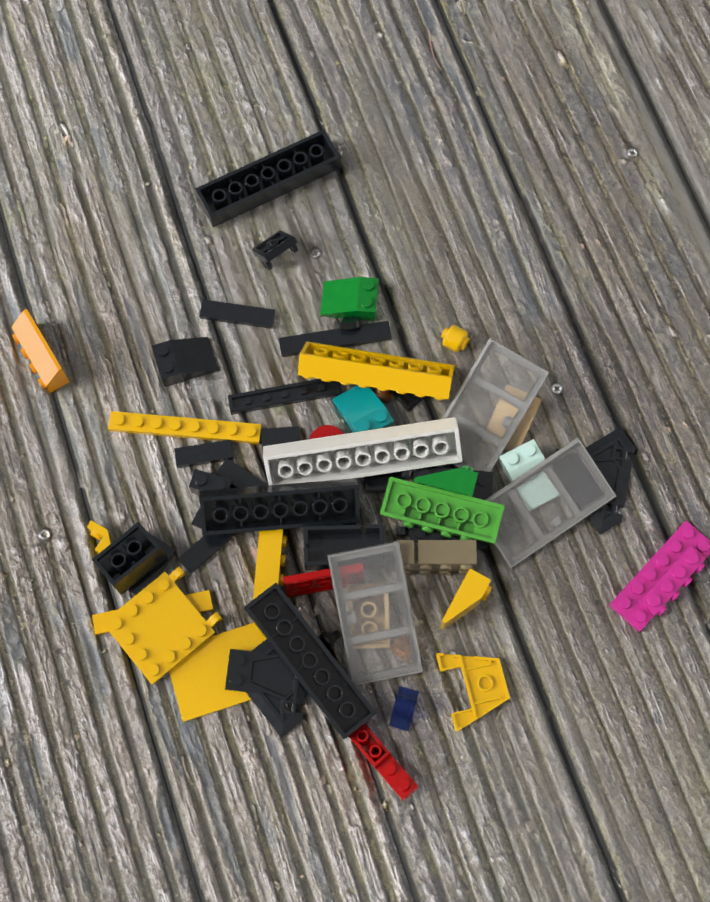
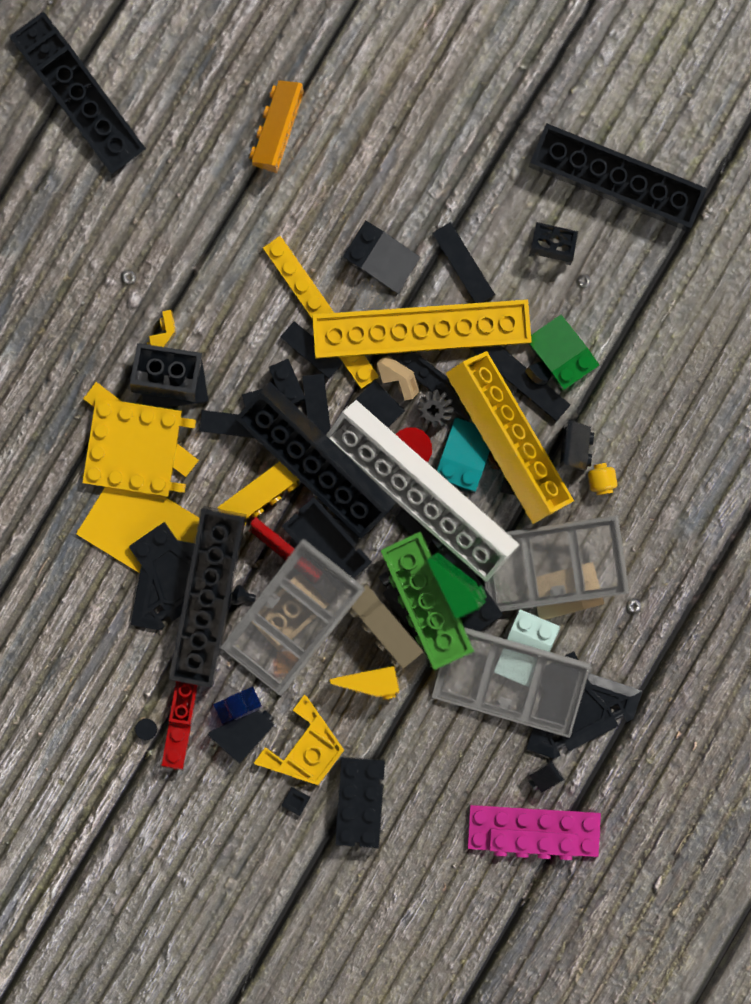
camera: 50 degrees right, 15 degrees up
none -> black tile [135,718,157,740]
none -> black slope [207,710,275,764]
none -> black tile [281,787,310,816]
none -> yellow plate [312,300,532,359]
none -> black piece [335,756,385,848]
none -> tan slope [377,355,419,400]
none -> flat silver gear [417,390,454,427]
none -> black slope [528,759,565,793]
none -> black slope [559,421,594,471]

